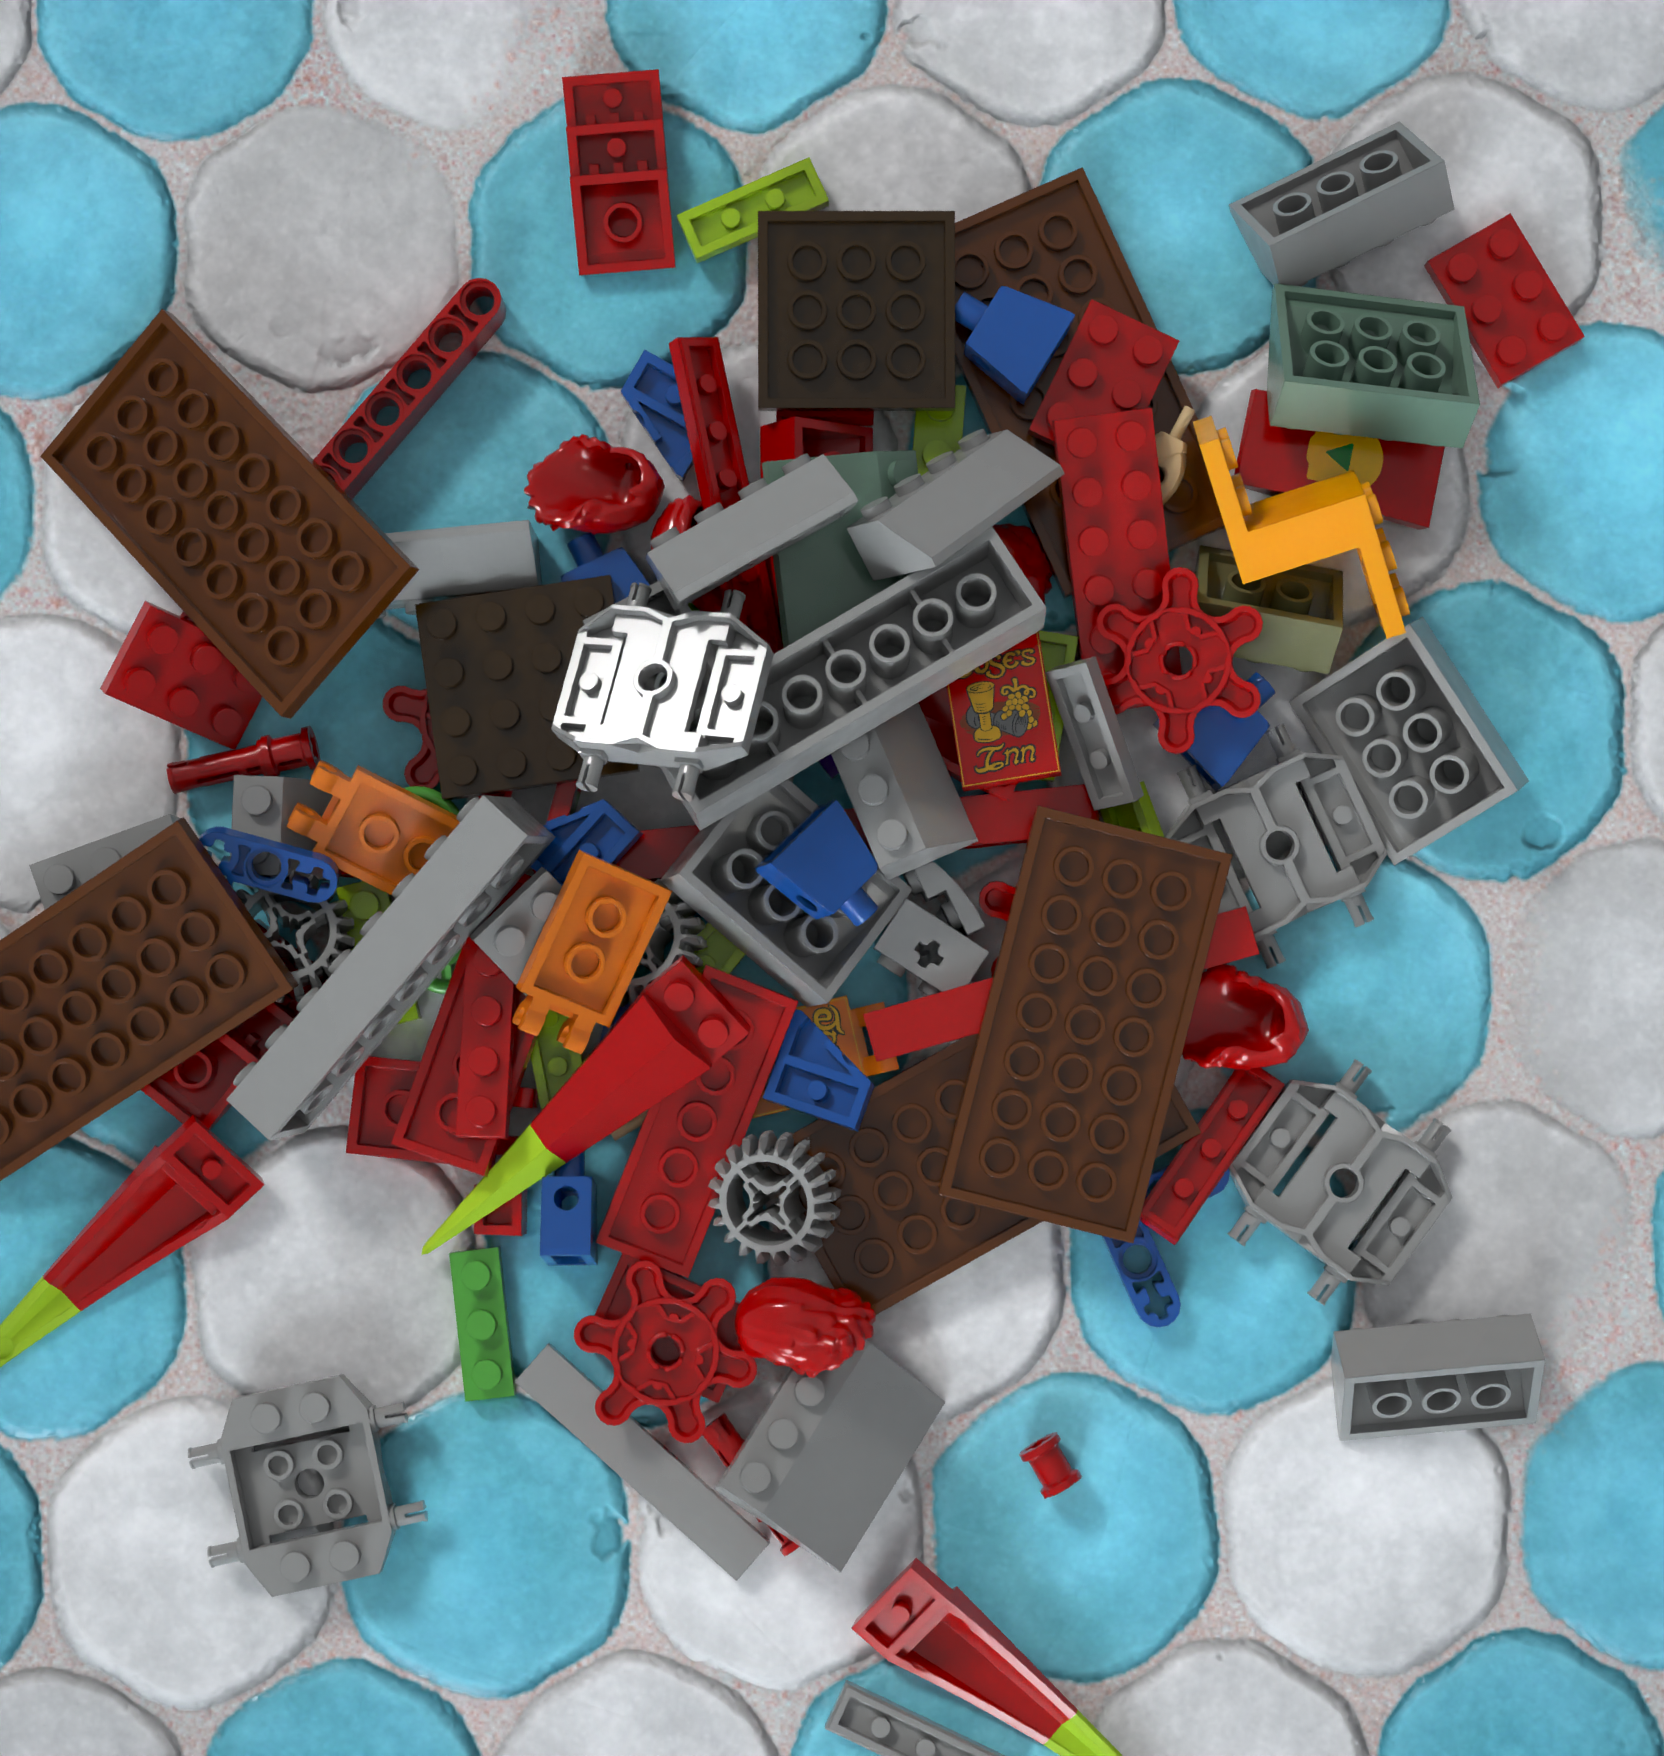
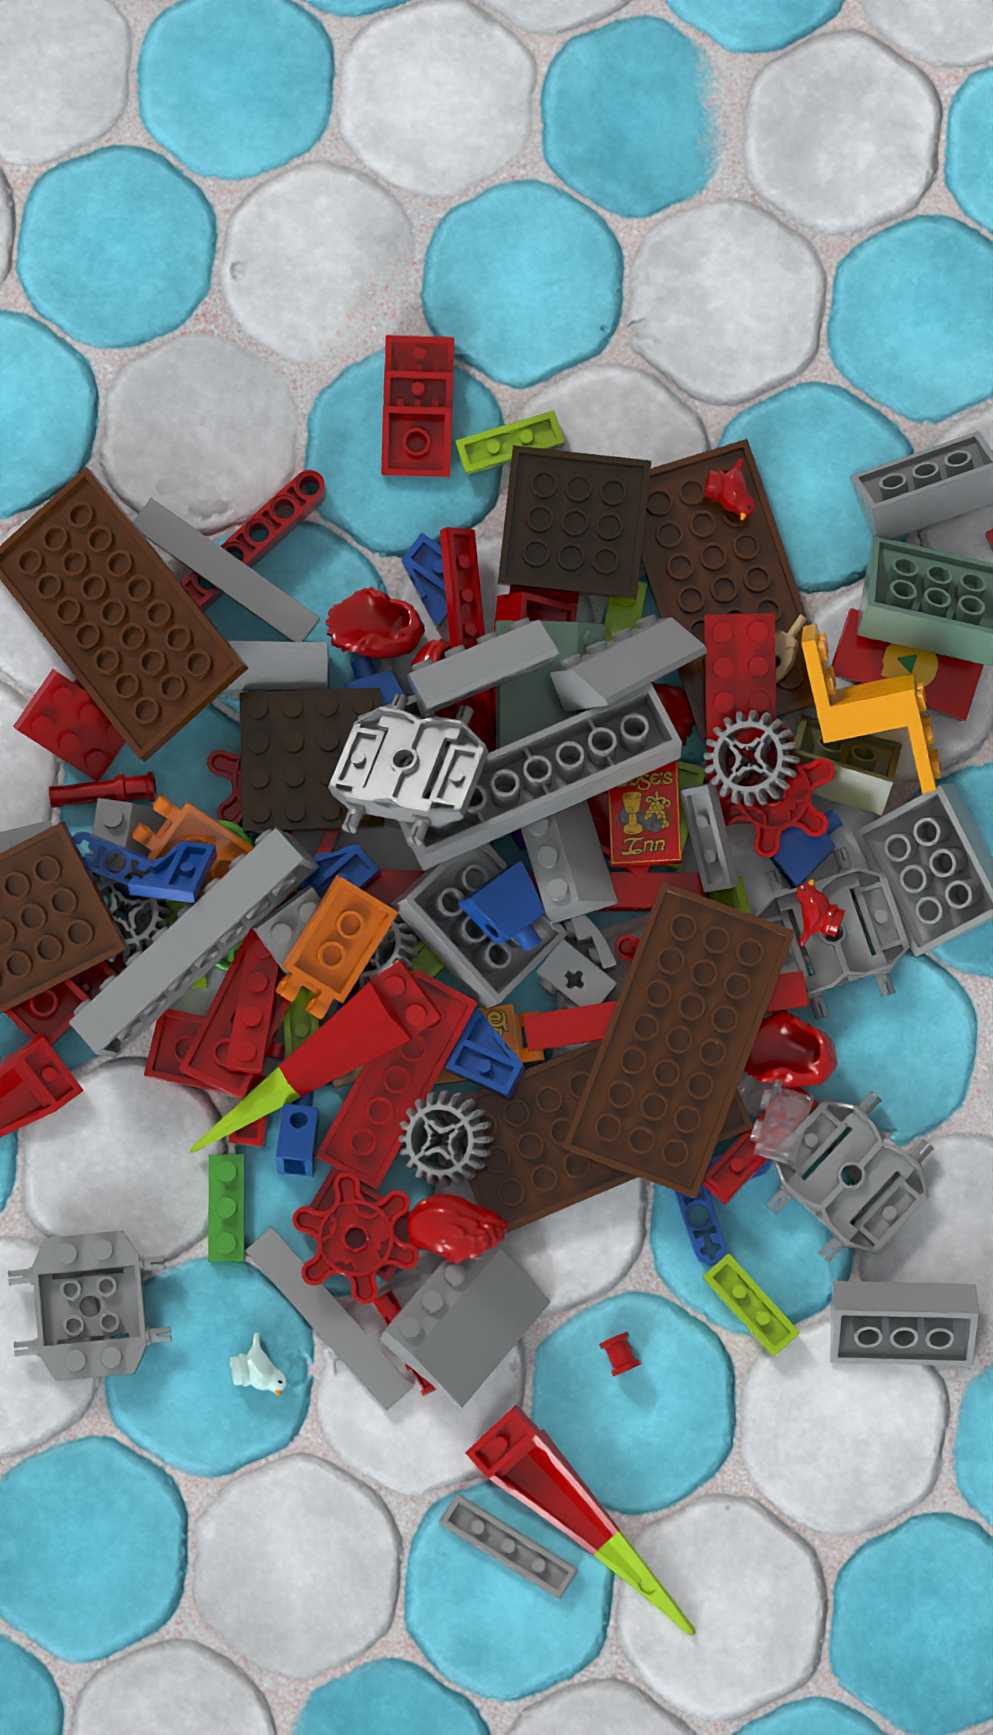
camera: 10 degrees right, 5 degrees down
blue torso [955,286,1075,405] -> none
red plate [1027,299,1179,446] -> none
none -> blue wing [128,841,217,903]
none -> light grey tile [133,498,320,642]
none -> light aqua animal [230,1333,287,1396]
none -> lime plate [702,1253,800,1357]
none -> red animal [704,458,755,520]
none -> light grey gear [704,710,800,806]
none -> clear bracket [750,1079,814,1166]
none -> red animal [796,879,845,947]

